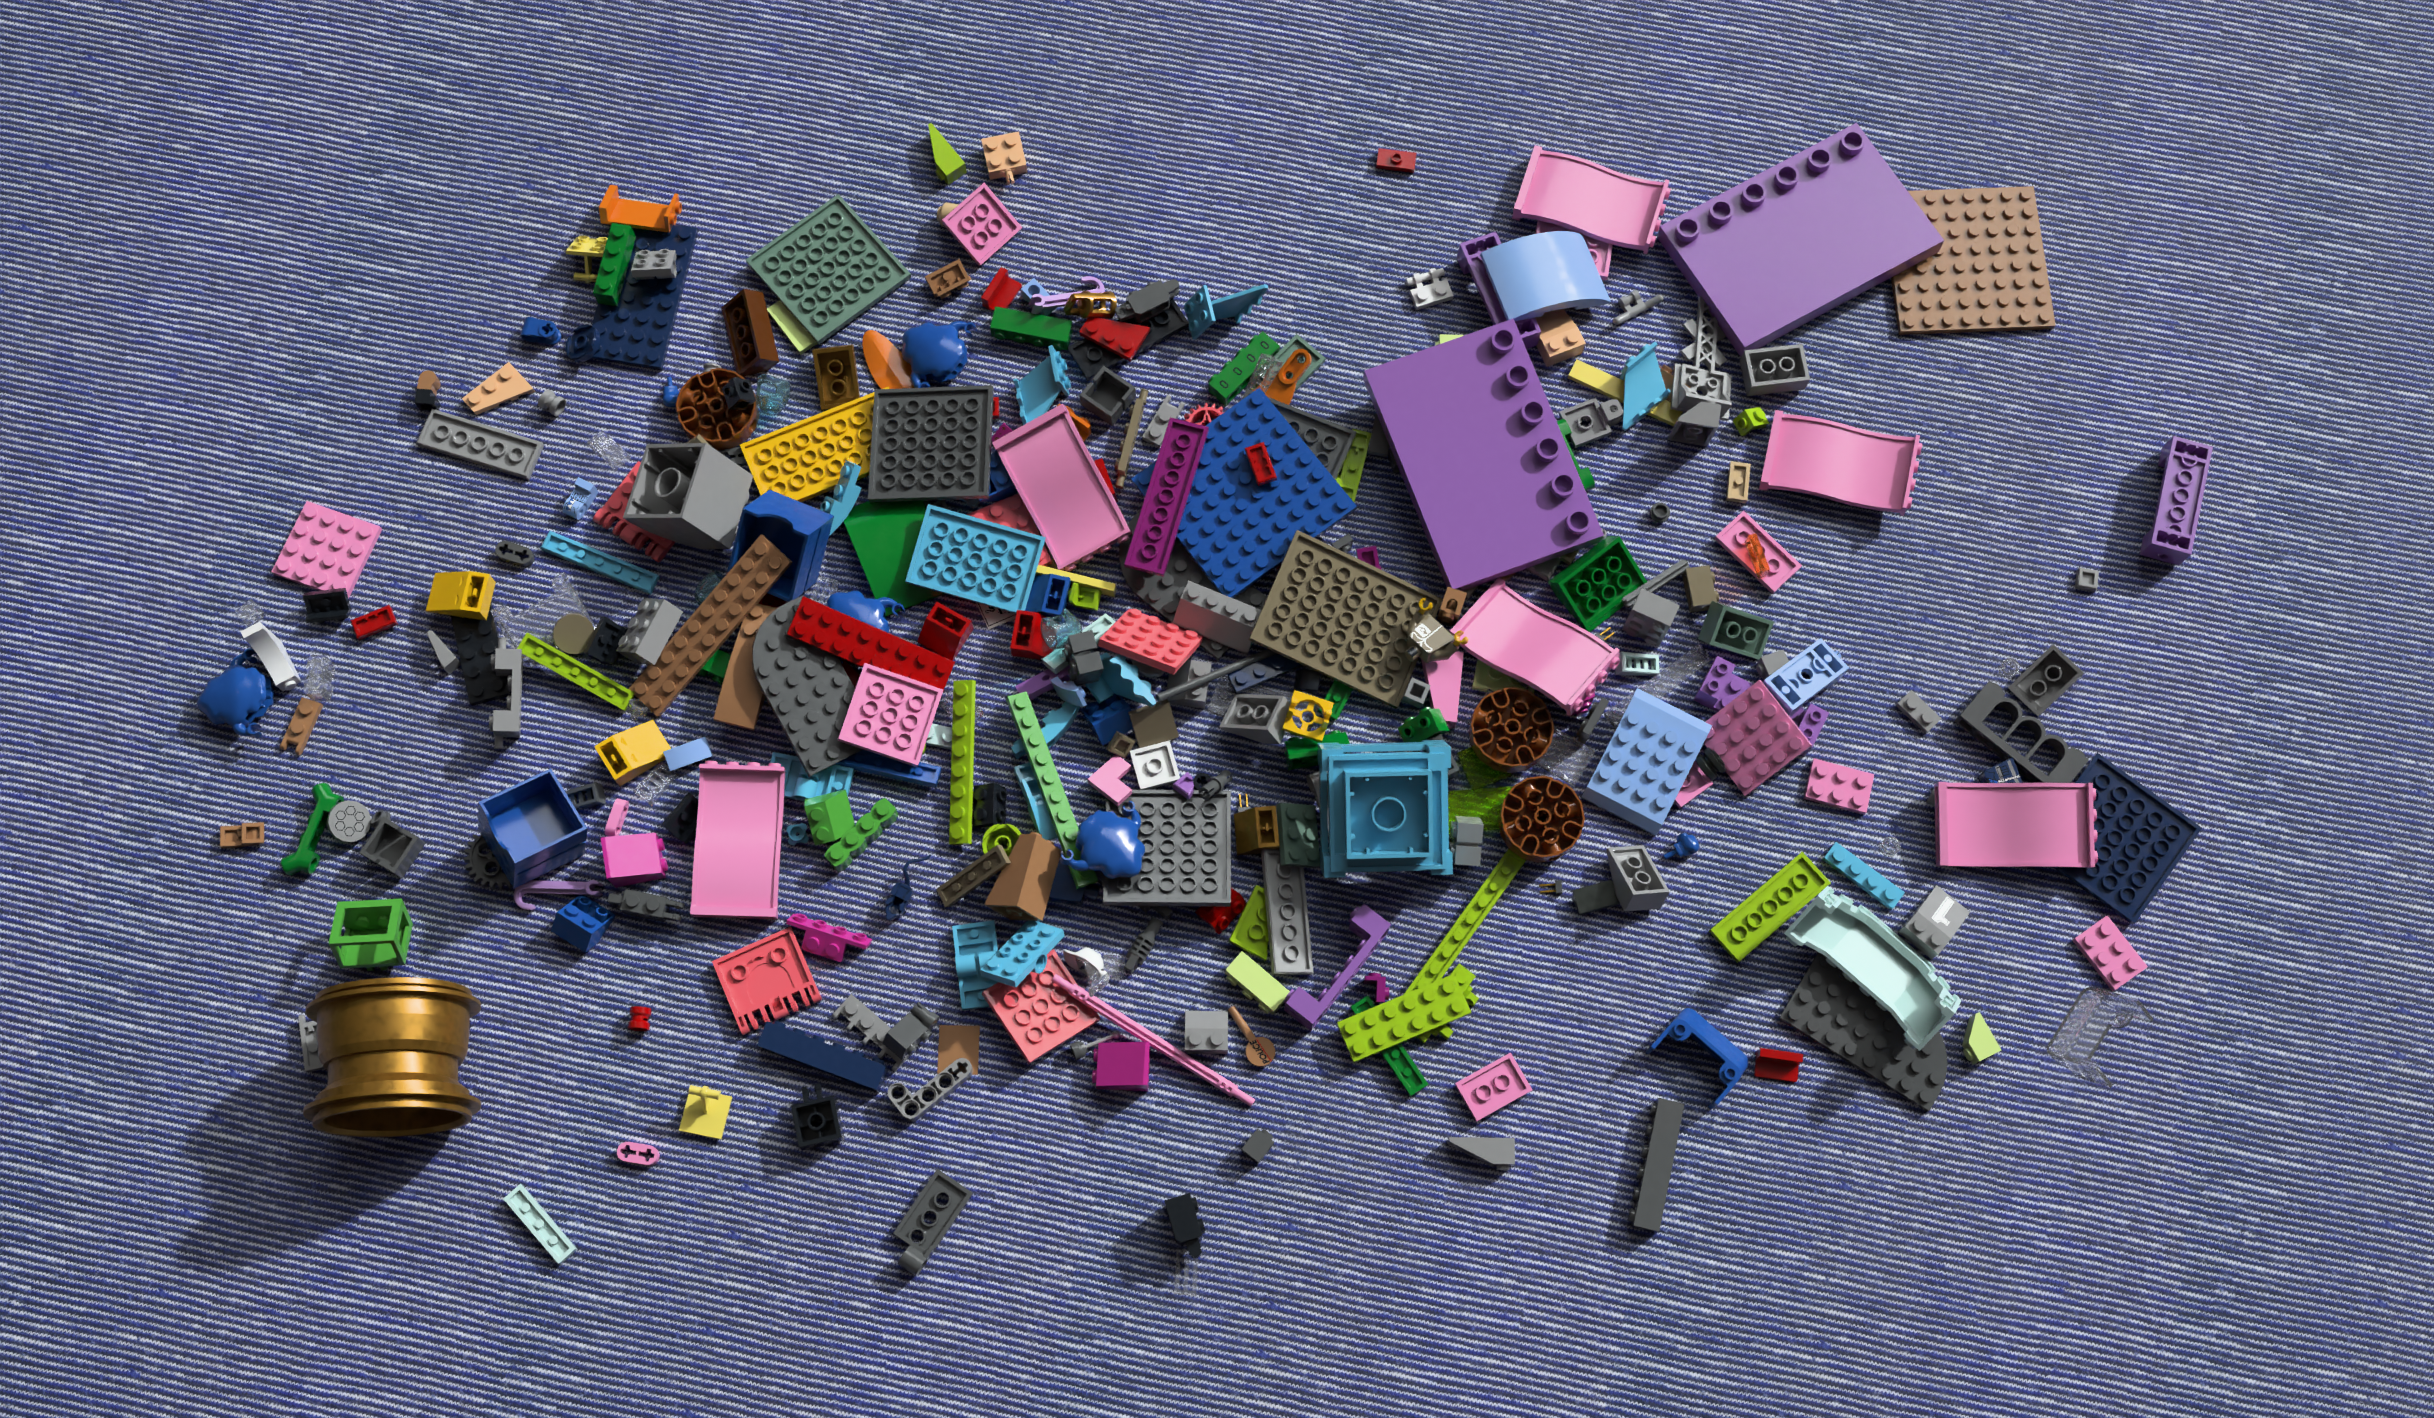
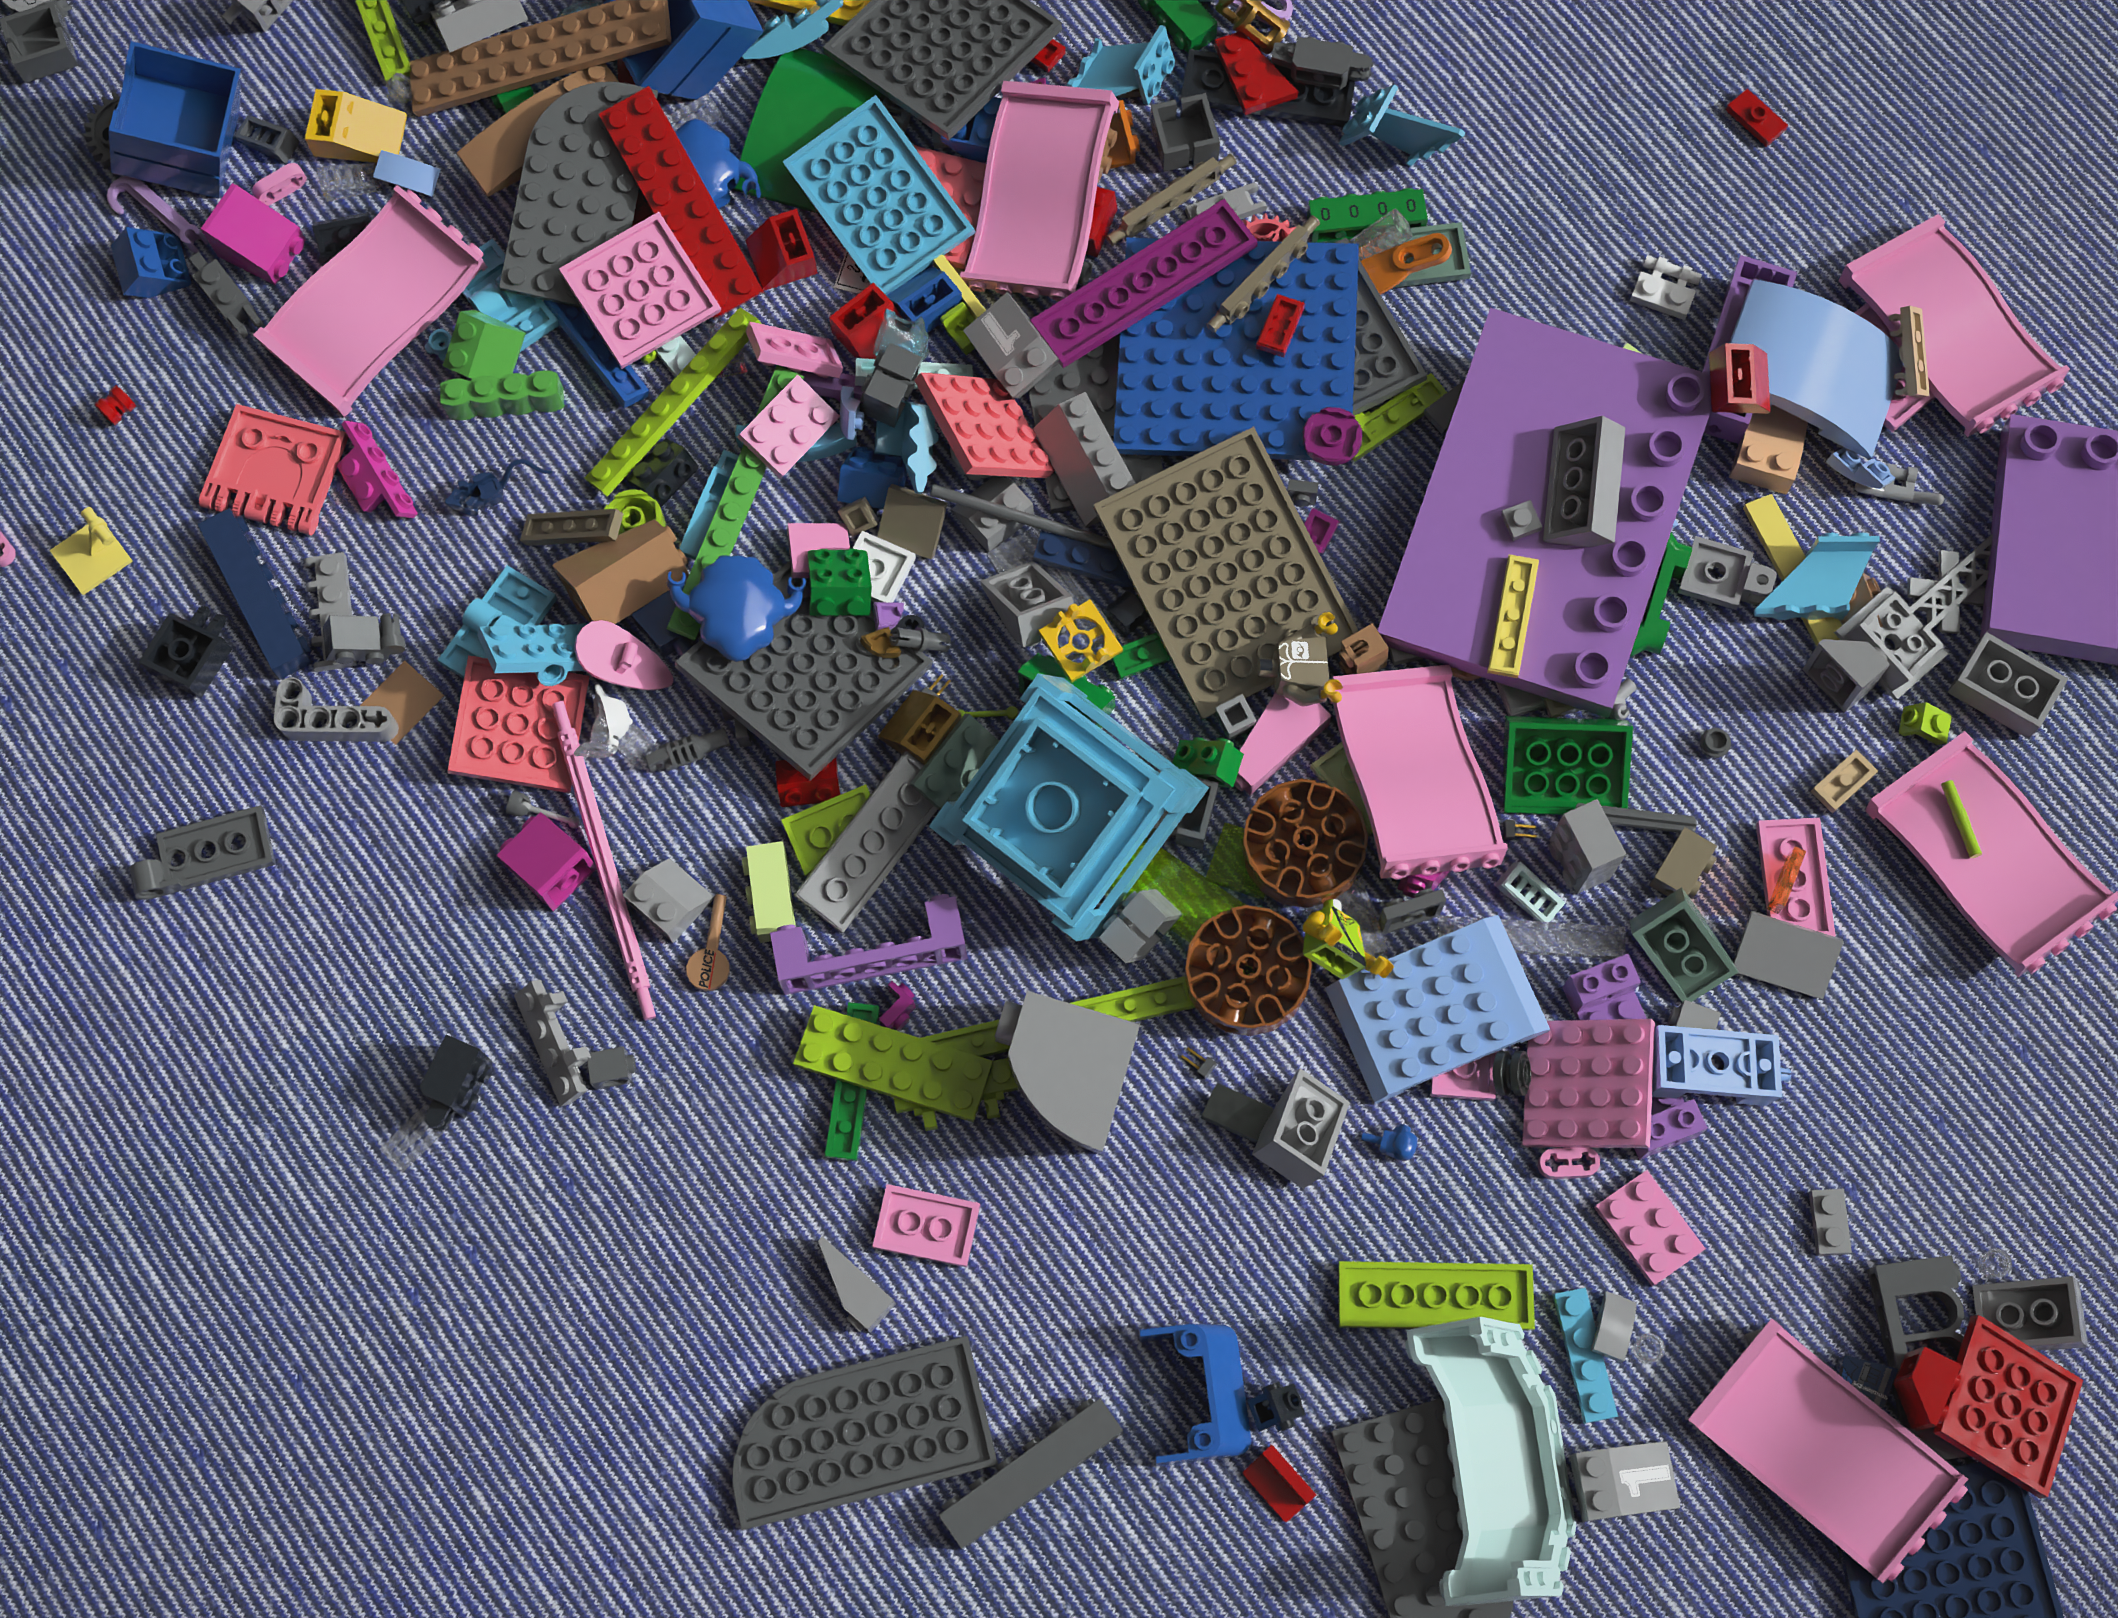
camera: 45 degrees right, 0 degrees up
none -> light grey hinge [514,980,591,1106]
none -> bright pink shield [574,620,673,690]
none -> dark grey plate [733,1336,998,1531]
none -> bright pink plate [737,375,840,479]
none -> bright pink plate [746,321,843,378]
none -> green bracket [807,549,872,616]
none -> pearl gold tile [860,627,901,658]
none -> lime hinge [958,706,1018,719]
none -> light grey slope [963,292,1059,398]
none -> light grey brick [995,991,1140,1154]
none -> dark tan plate [1206,215,1320,333]
none -> black brick [1247,1382,1306,1432]
none -> torso [1302,899,1394,980]
none -> magenta tile [1303,407,1362,466]
none -> light yellow tile [1487,554,1539,678]
none -> light grey plate [1501,500,1542,541]
none -> bright pink beam [1537,1148,1600,1179]
none -> light grey slope [1543,415,1625,547]
none -> light grey slope [1590,1291,1637,1363]
none -> slope [1709,343,1770,414]
none -> light grey tile [1733,911,1844,999]
none -> light blue slope [1826,447,1895,489]
none -> tan plate [1889,306,1930,398]
none -> red slope [1893,1346,1962,1431]
none -> red plate [1933,1315,2083,1499]
none -> lime piece [1941,780,1982,858]

